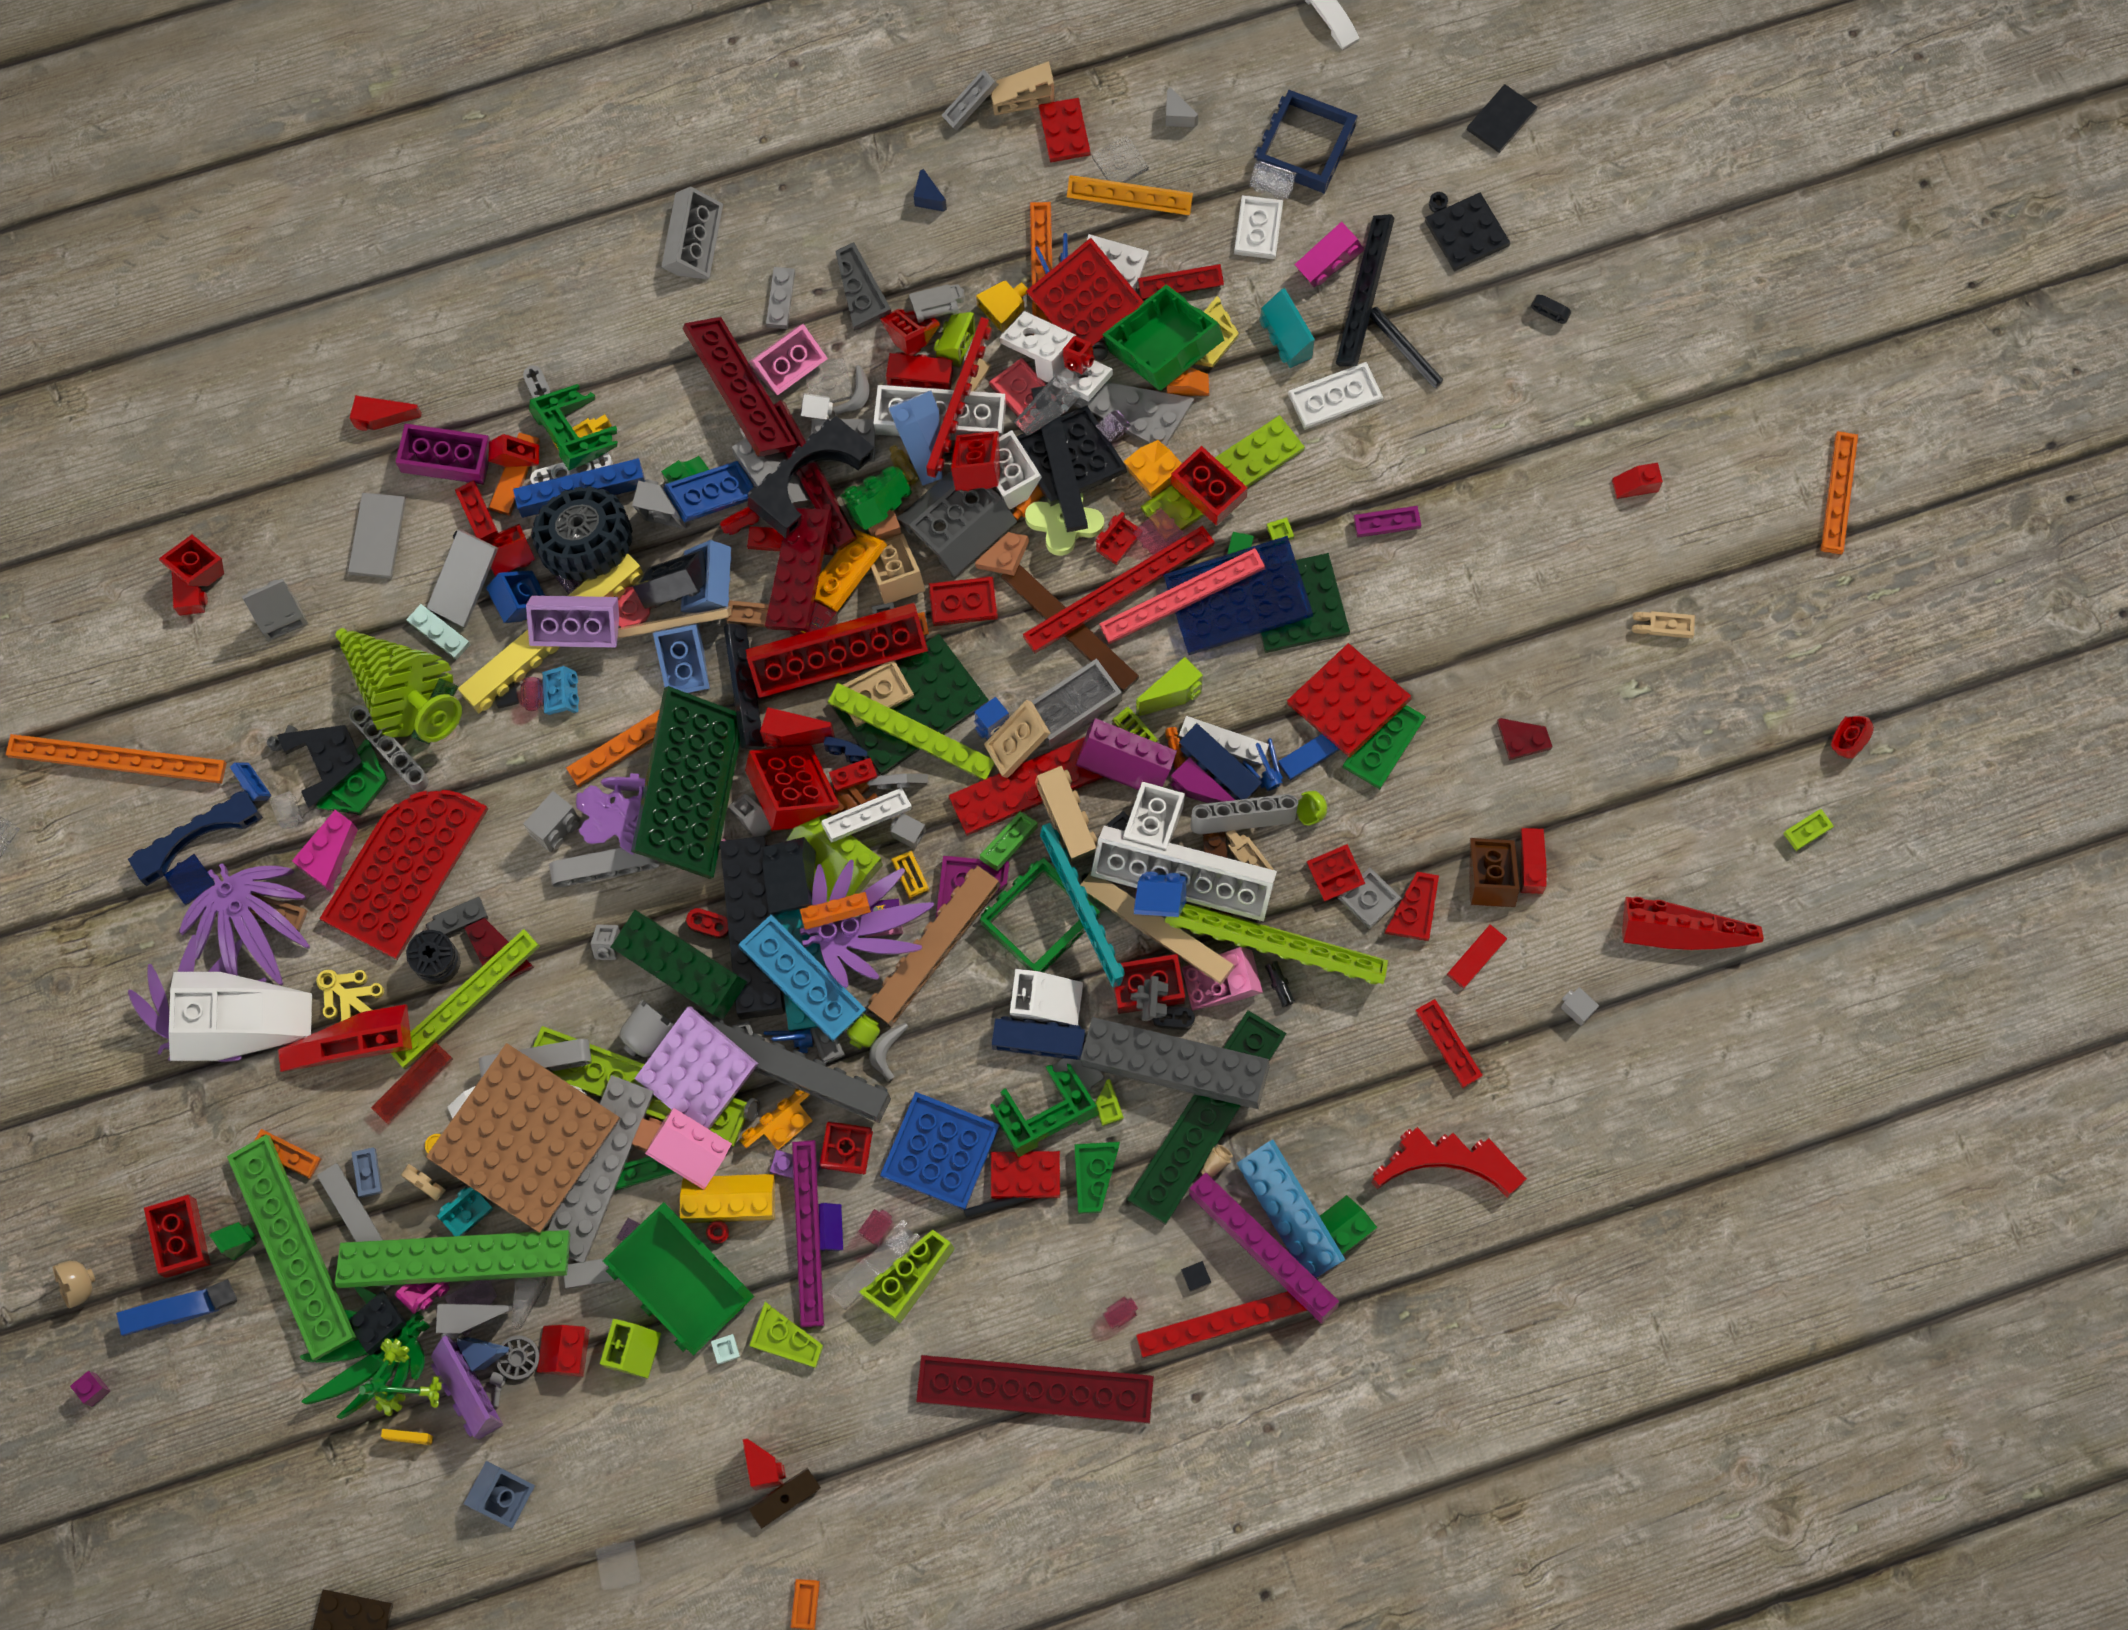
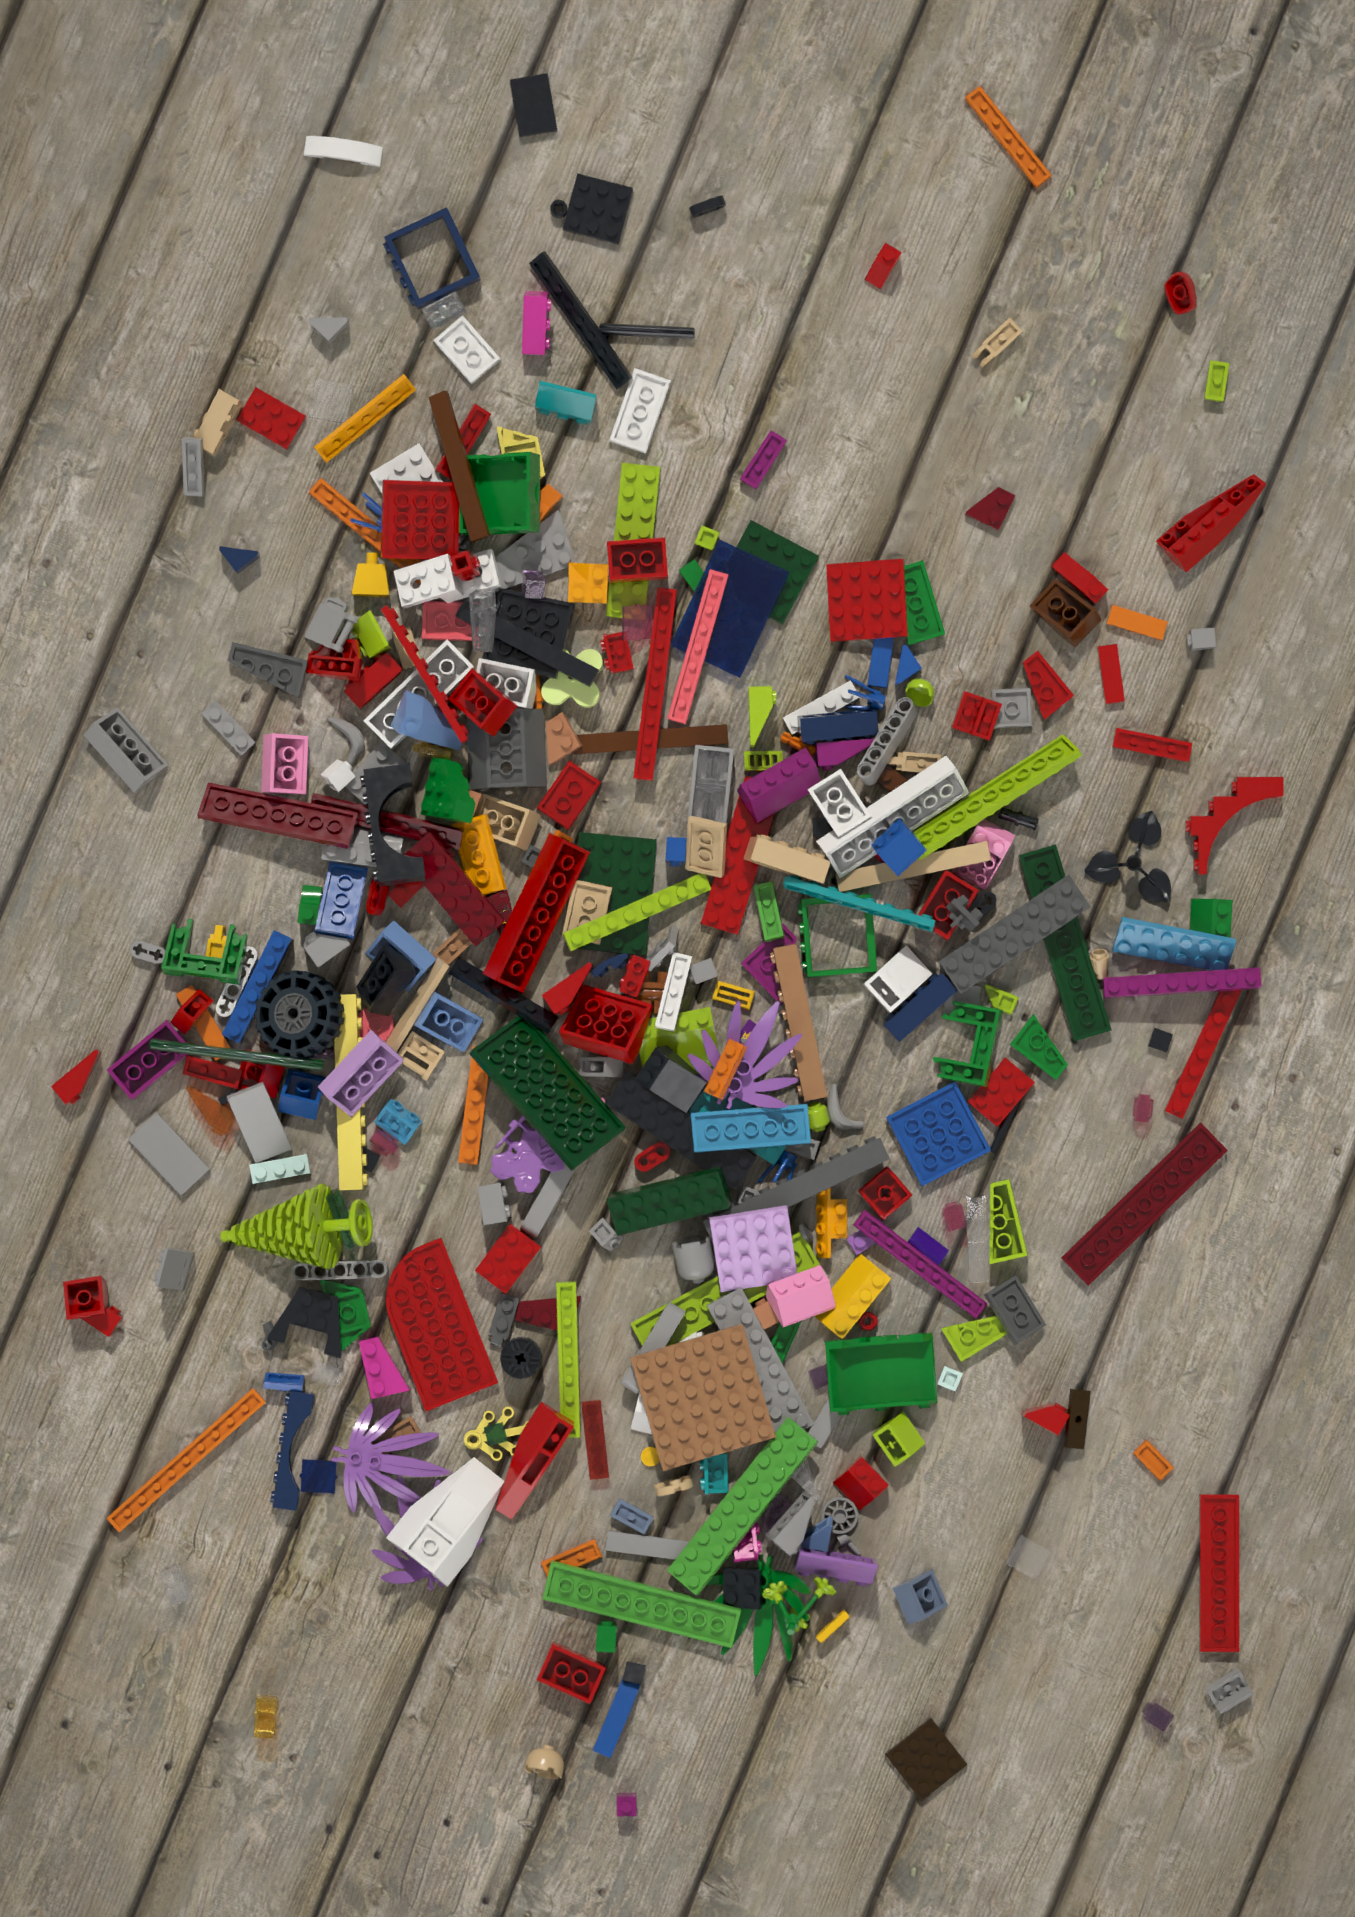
camera: 55 degrees left, 15 degrees up
none -> dark green axle [150,1039,324,1071]
none -> clear orange slope [186,1085,236,1136]
none -> tan plate [398,1031,445,1081]
none -> reddish brown tile [428,390,490,542]
none -> red brick [475,1223,542,1294]
none -> clear green tile [484,1422,508,1446]
none -> blue slope [895,645,922,685]
none -> dark grey plate [984,1275,1046,1345]
none -> black plant [1085,811,1171,902]
none -> orange tile [1106,605,1168,641]

